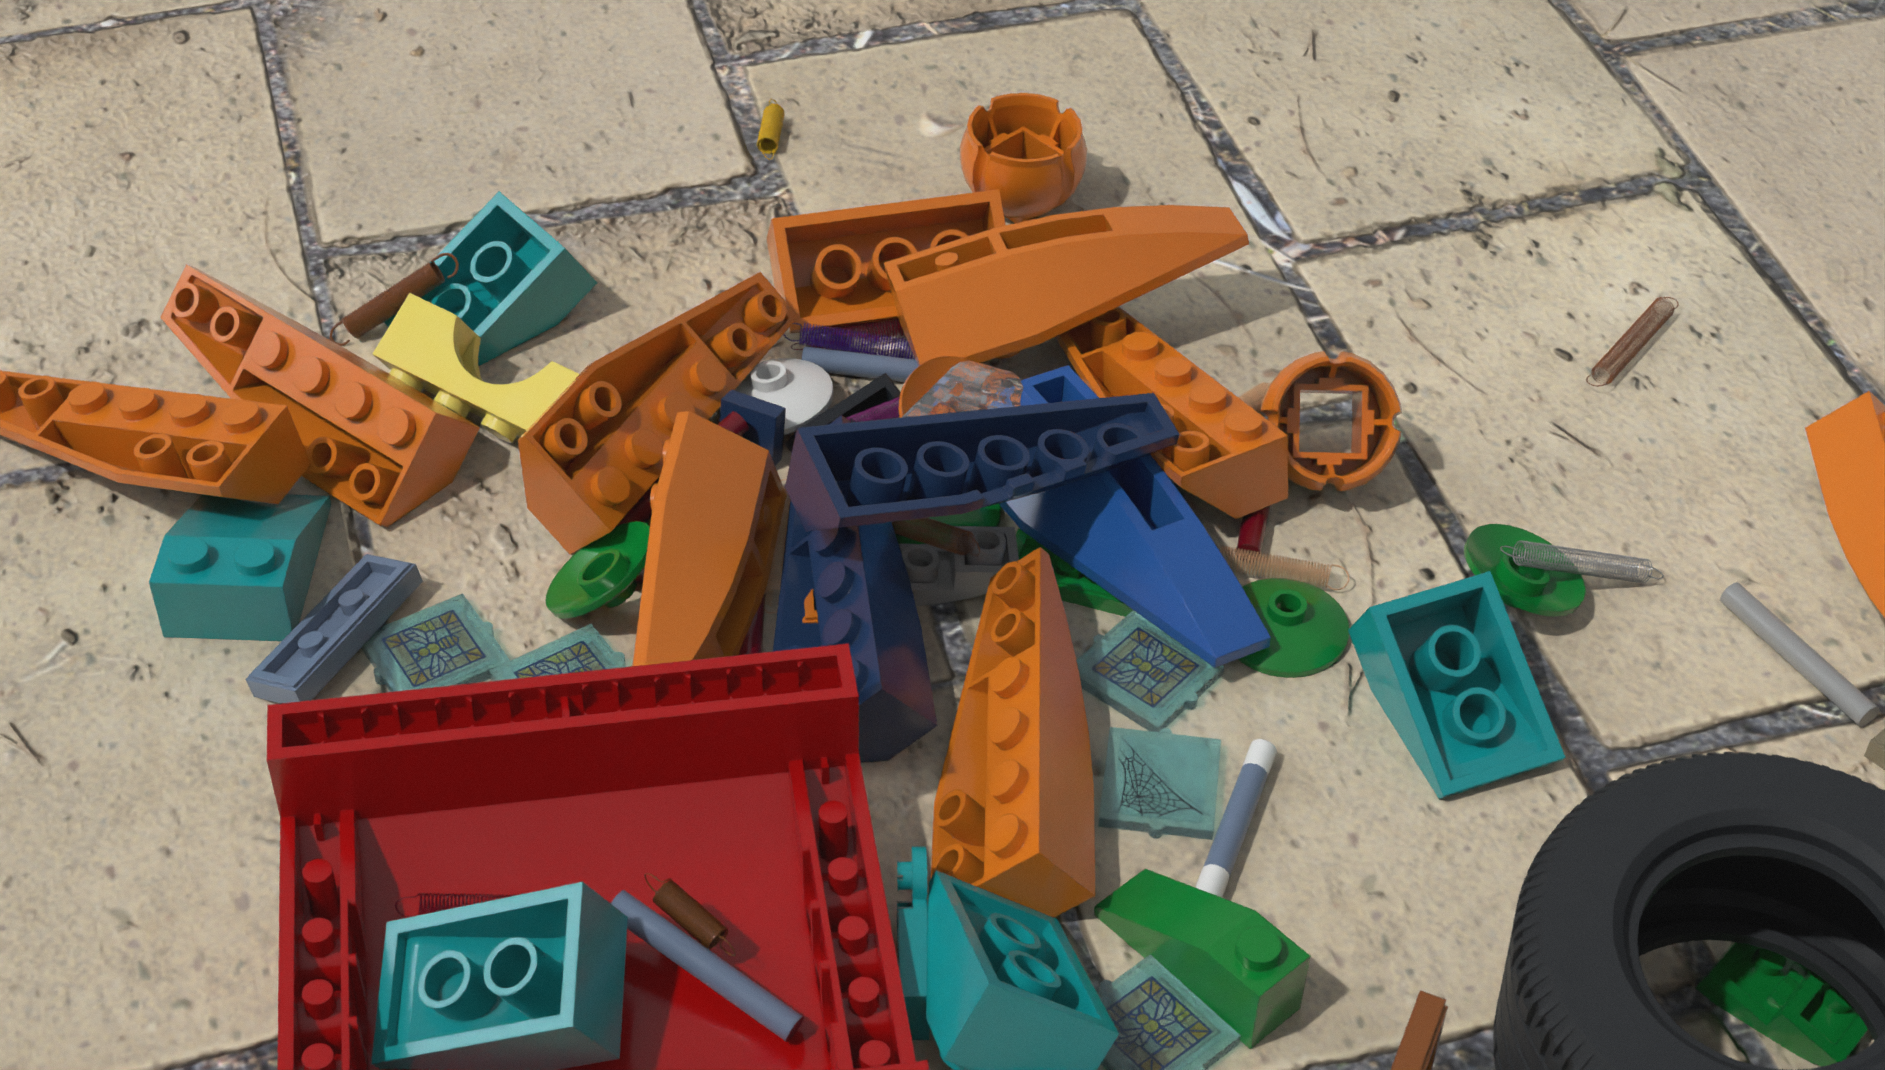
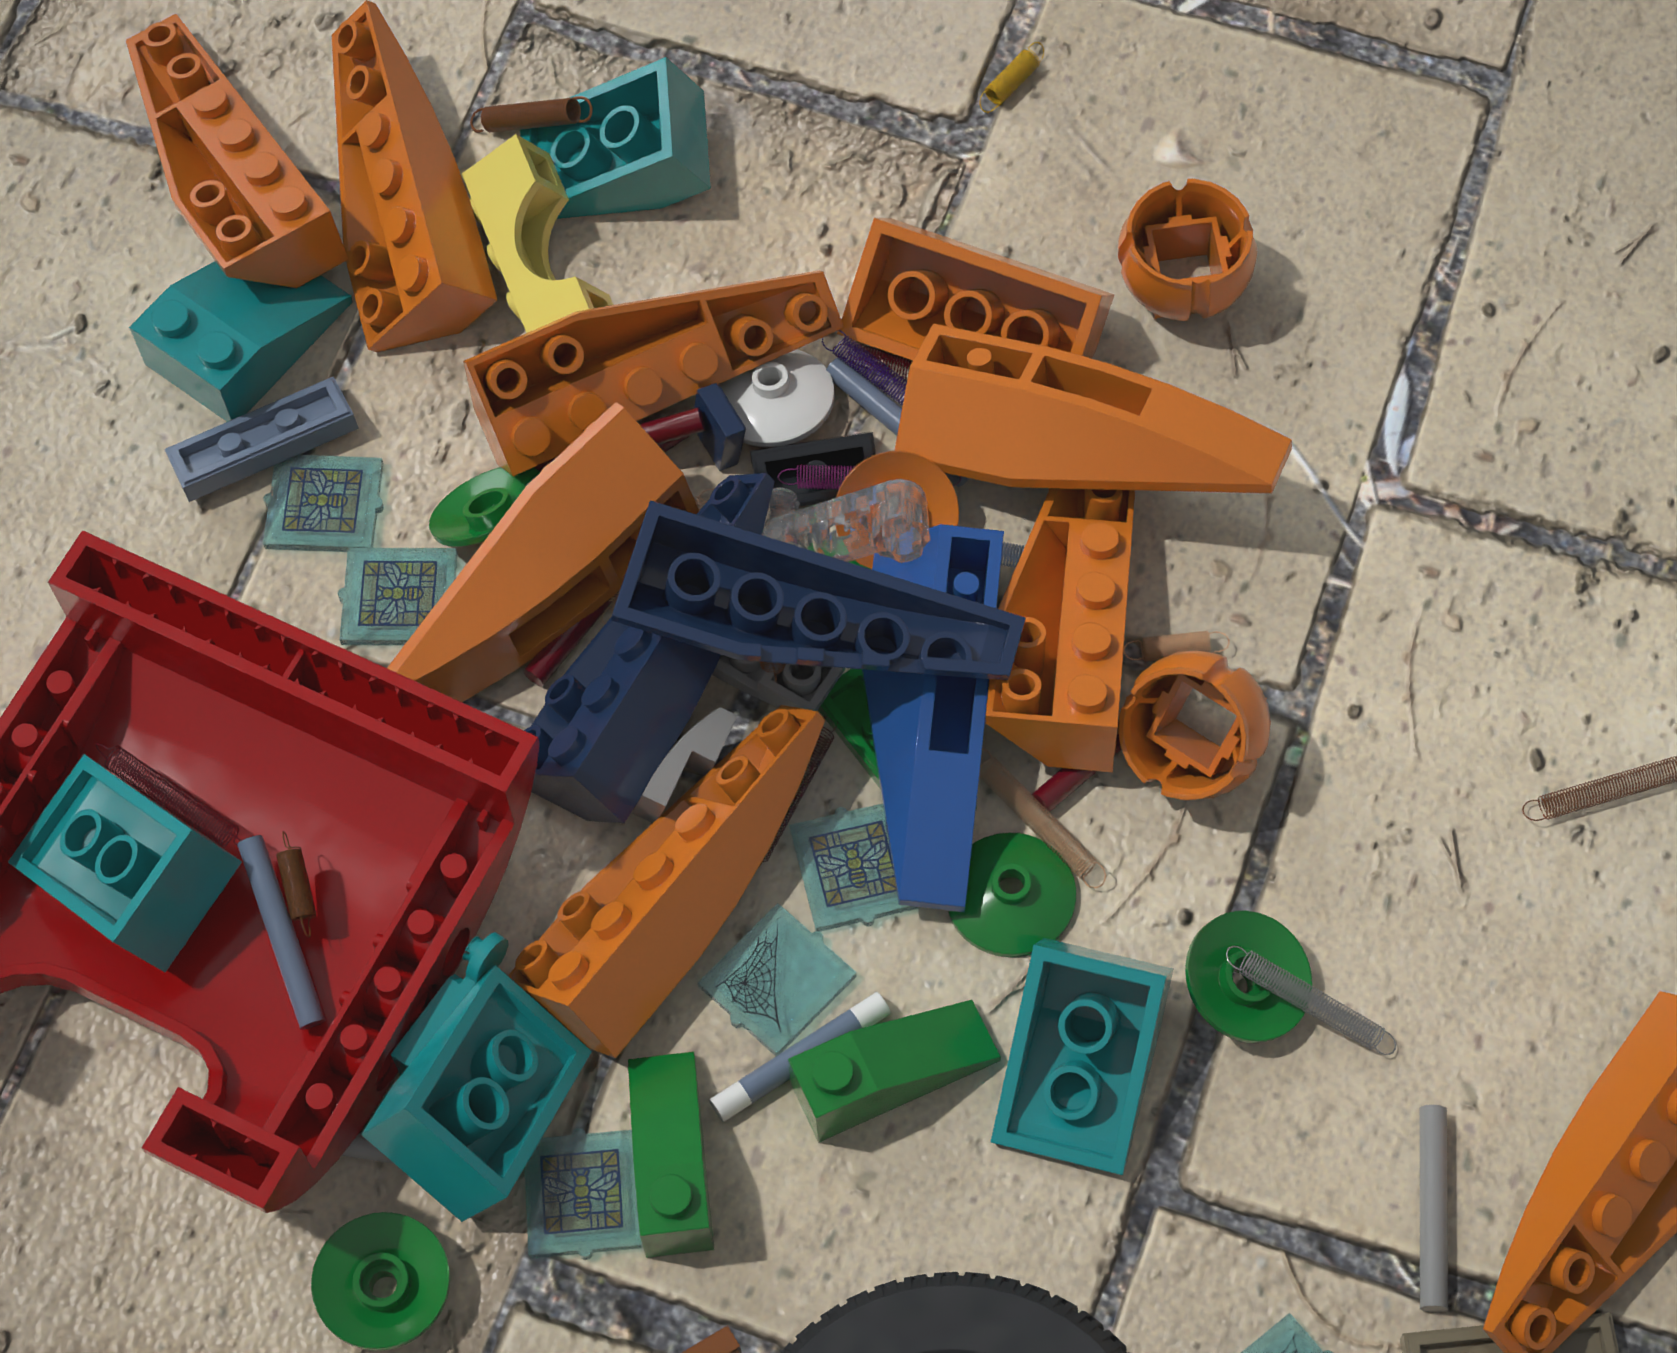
camera: 40 degrees right, 20 degrees up
none -> light grey slope [632,707,738,823]
none -> green slope [788,999,1001,1143]

